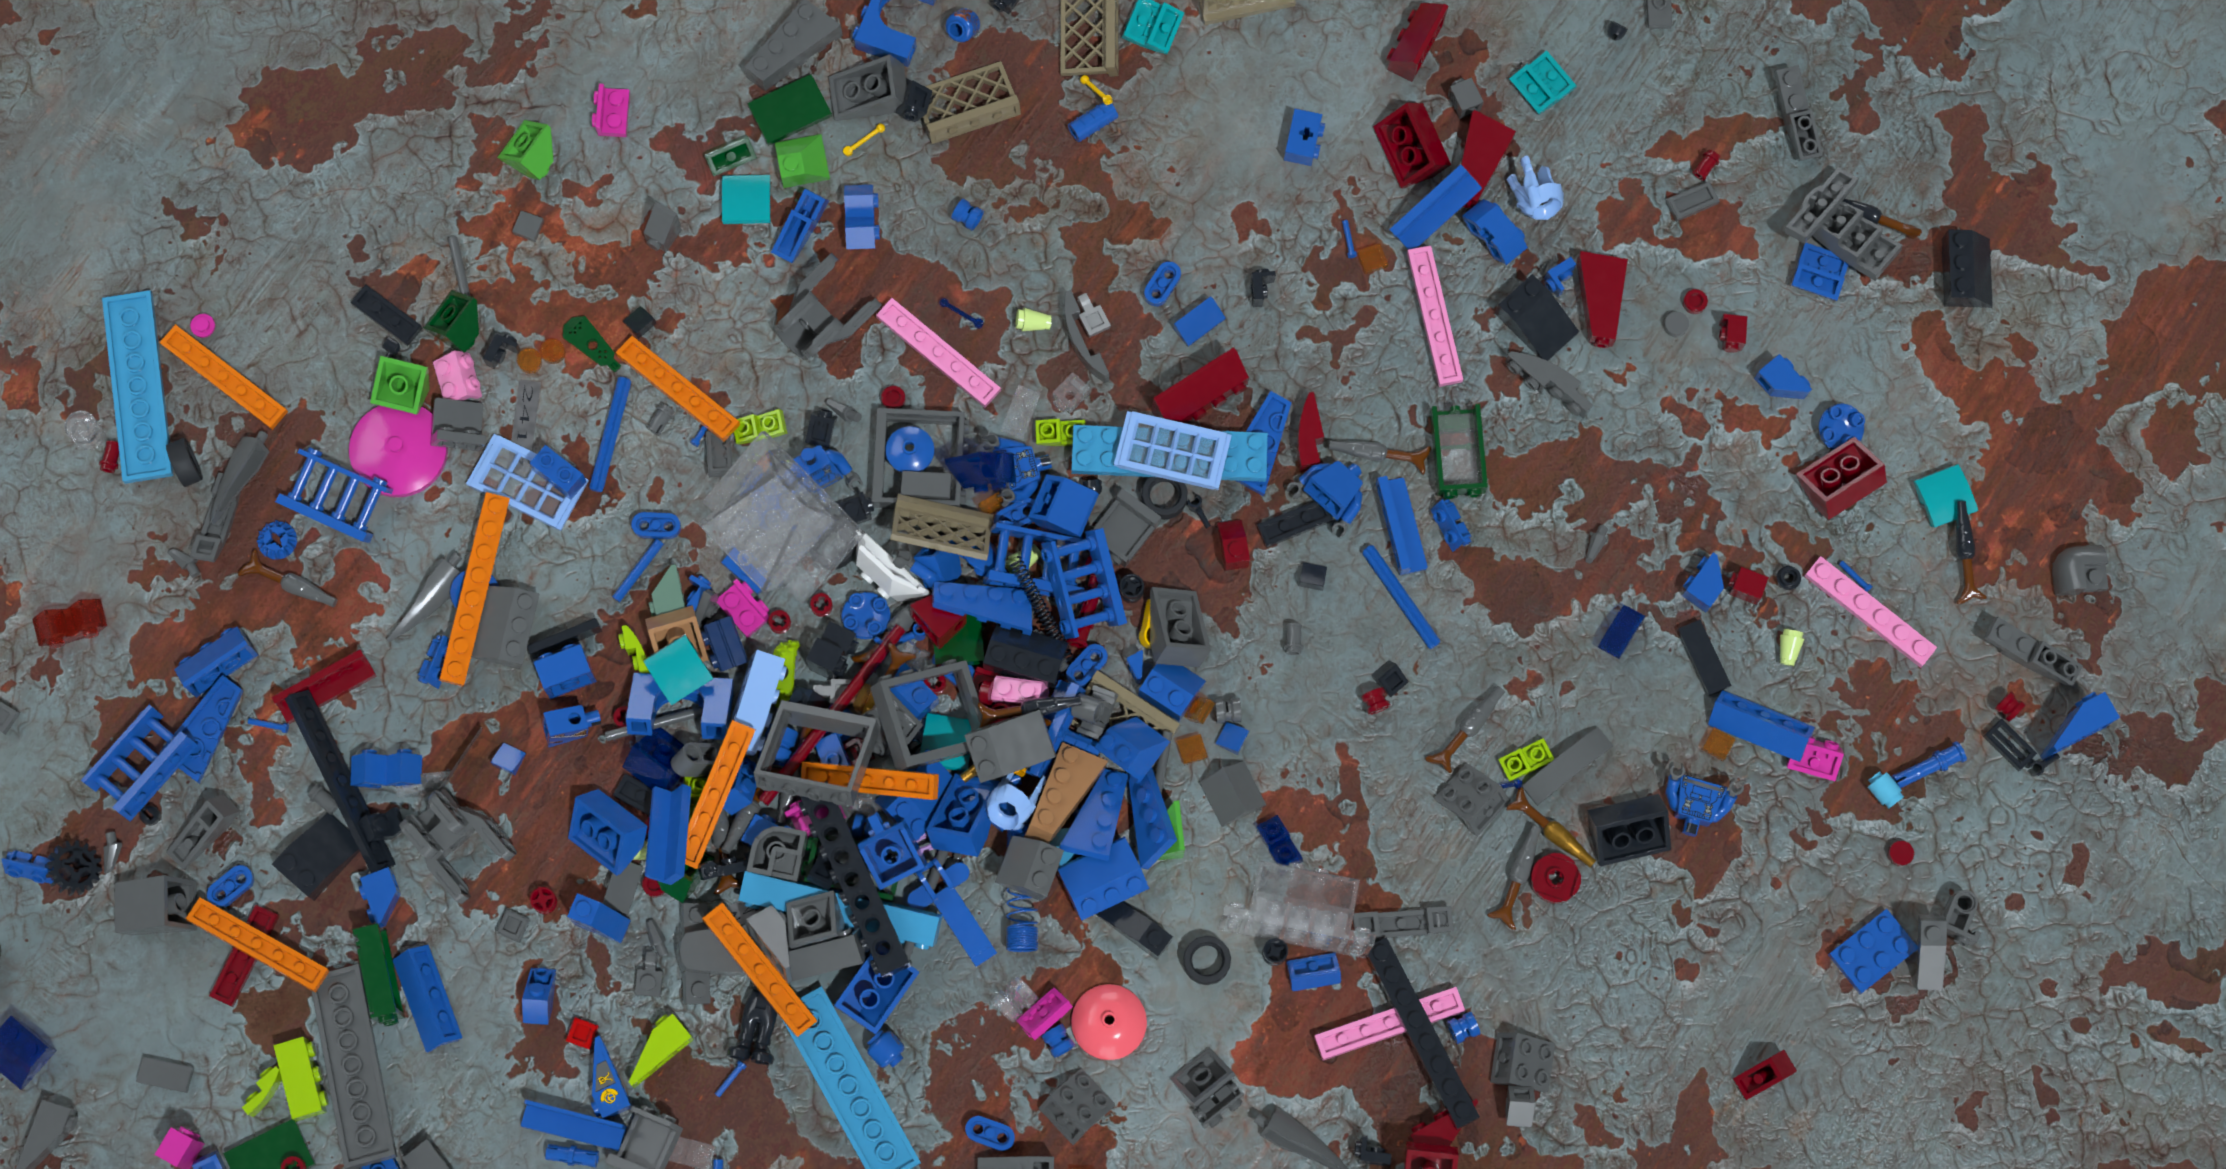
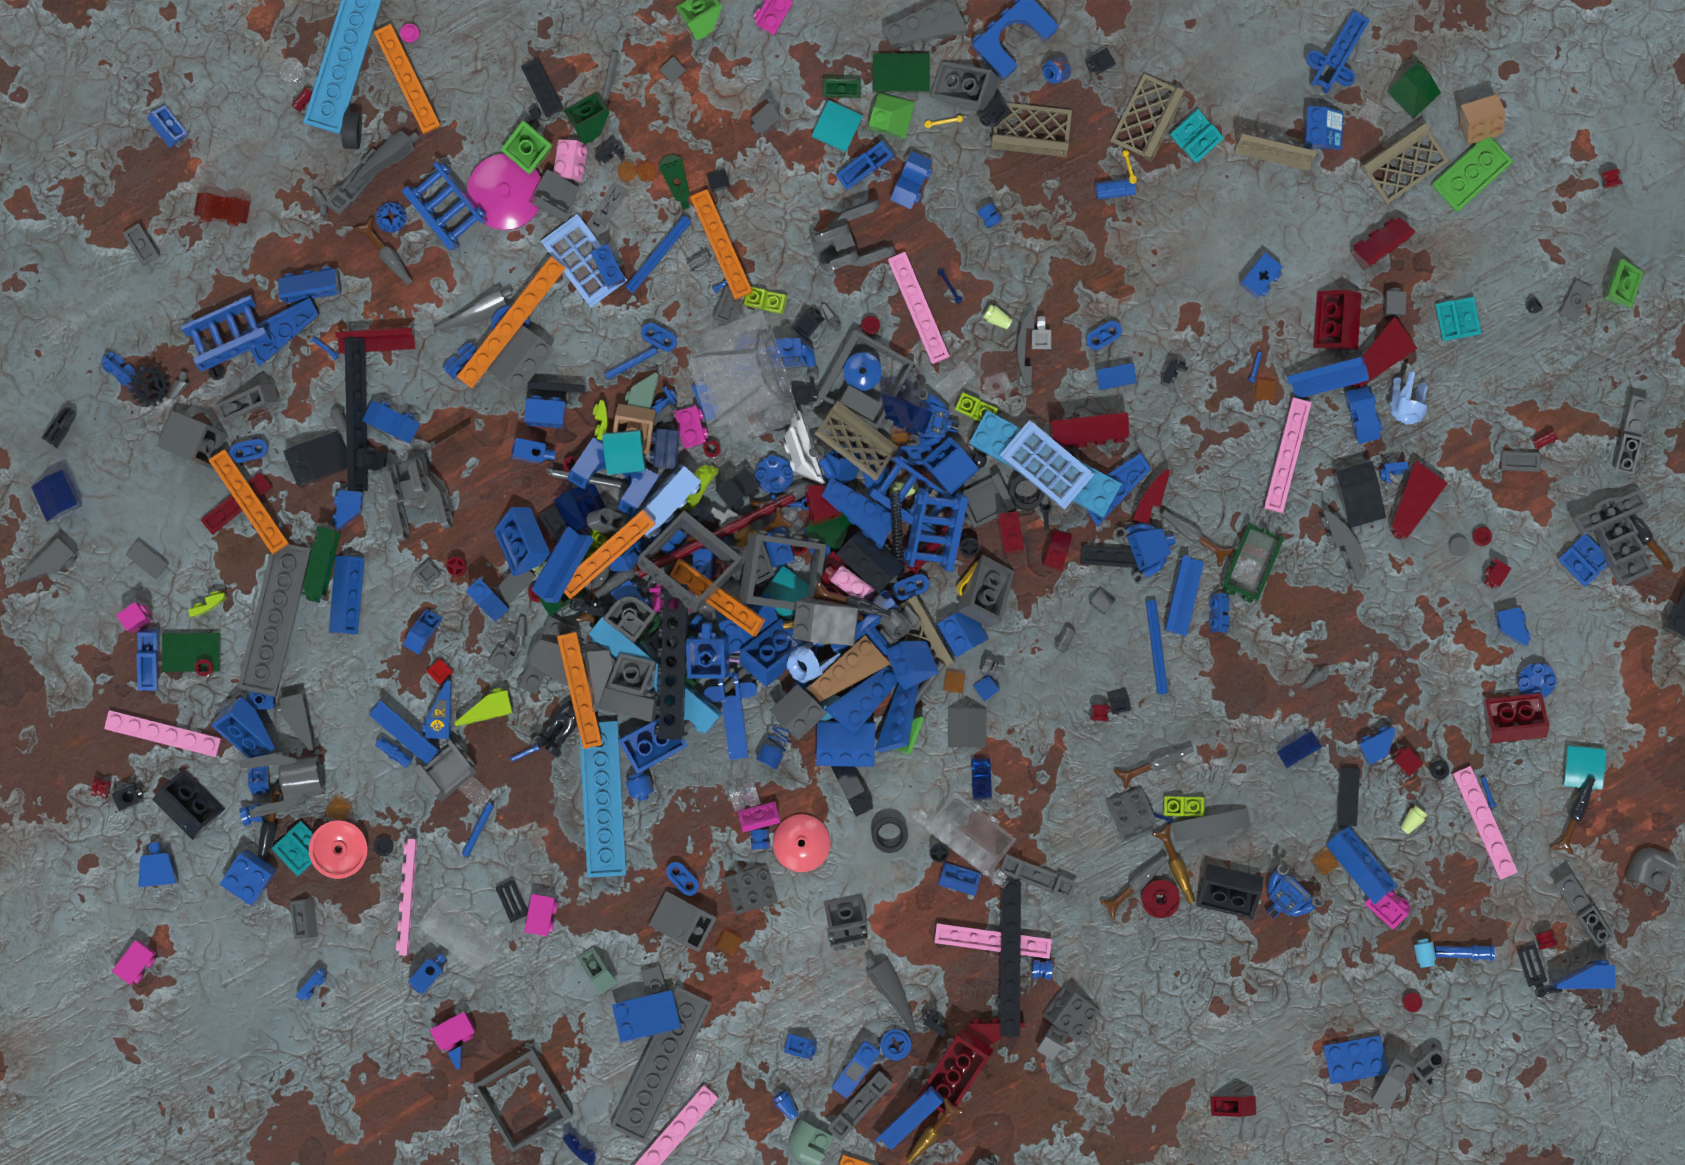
camera: 30 degrees right, 10 degrees up
lime brick [273,1037,329,1121] -> none
slope [490,743,526,776] -> none
dark red bush [810,593,833,617] -> none
blue slope [1126,650,1143,684] -> none
clear orange tile [1184,696,1215,724] -> none
none -> dark red brick [997,511,1024,556]

